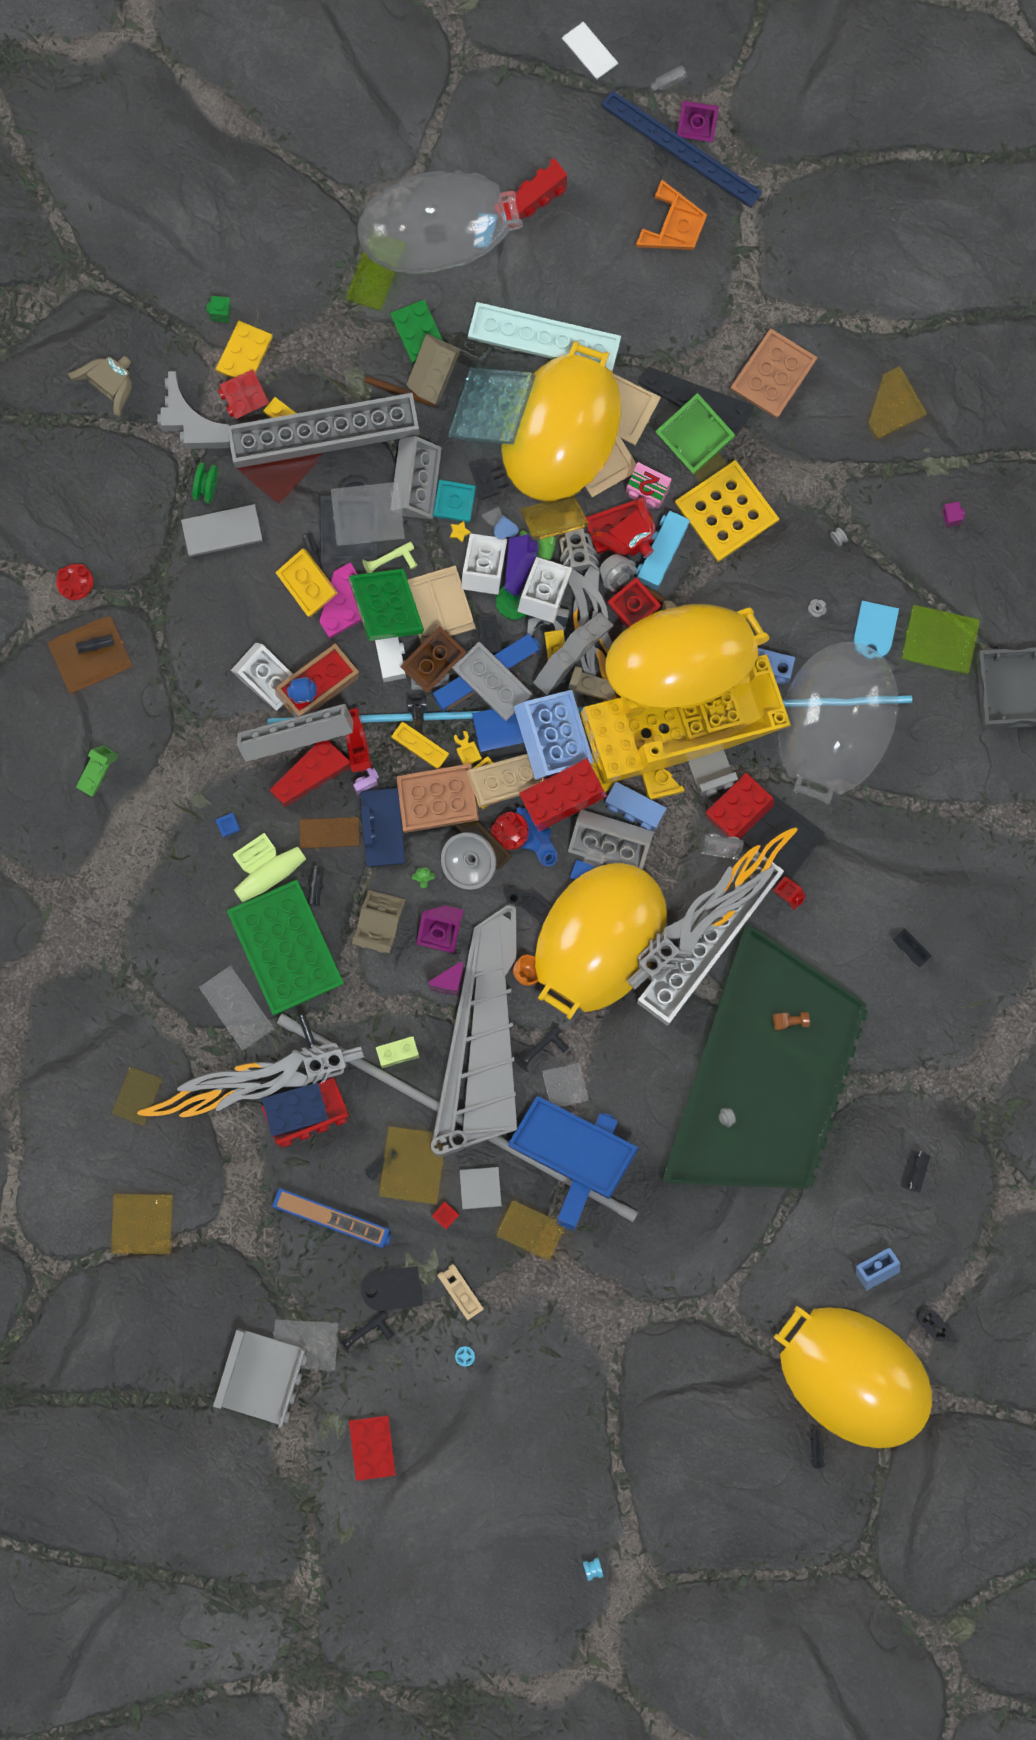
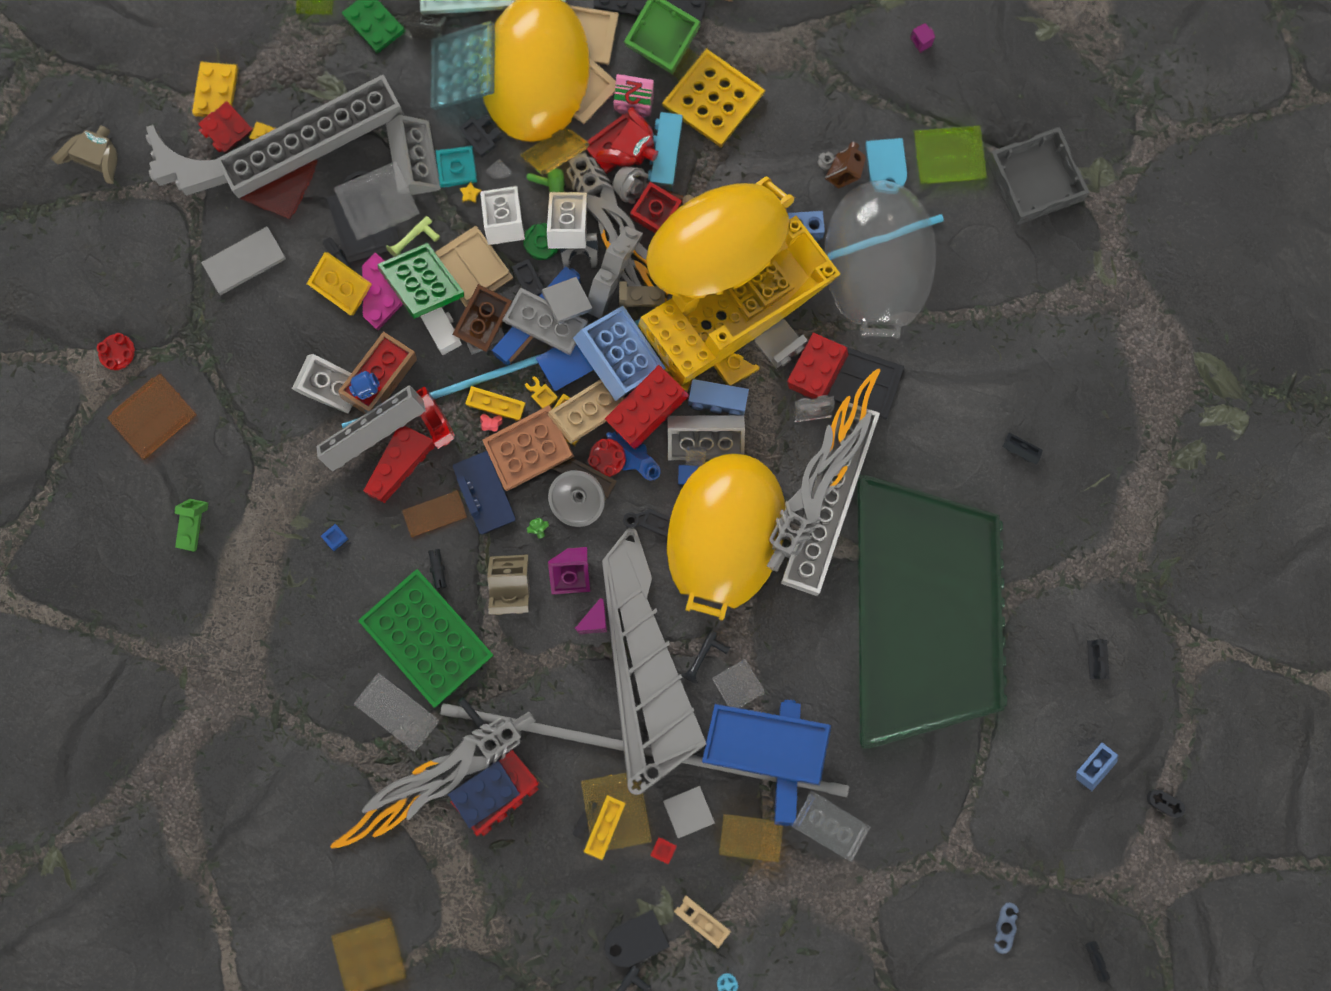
camera: 15 degrees left, 0 degrees up
black axle [75,634,114,654] -> none
clear yellow piece [112,1067,162,1126] -> none
green wheel [192,462,218,504] -> none
green brick [207,296,232,323] -> none
yellowish green plate [233,833,306,902] -> none
brick [272,1188,392,1249] -> none
lavender bracket [353,768,379,795] -> none
reddish brown piece [365,376,436,407] -> none
yellowish green brick [376,1036,419,1068] -> none
dark tan slope [407,334,461,404] -> none
black piece [407,695,427,733] -> none
medium blue tile [493,515,518,539] -> none
dark purple slope [505,534,539,597] -> none
orange hair [513,954,538,986] -> none
yellow plate [544,630,565,660] -> none
light grey plate [719,1108,736,1128] -> none
red bracket [773,876,806,910] -> none
dark orange leg [773,1012,810,1031] -> none
yellow windscreen [773,1306,932,1448] -> none
light grey bush [830,527,848,547] -> none
none -> coral piece [480,414,503,432]
none -> light grey tile [542,277,592,324]
none -> yellow plate [584,795,626,860]
none -> clear tile [792,791,871,862]
none -> reddish brown torso [825,142,866,189]
none -> sand blue piece [994,903,1019,954]

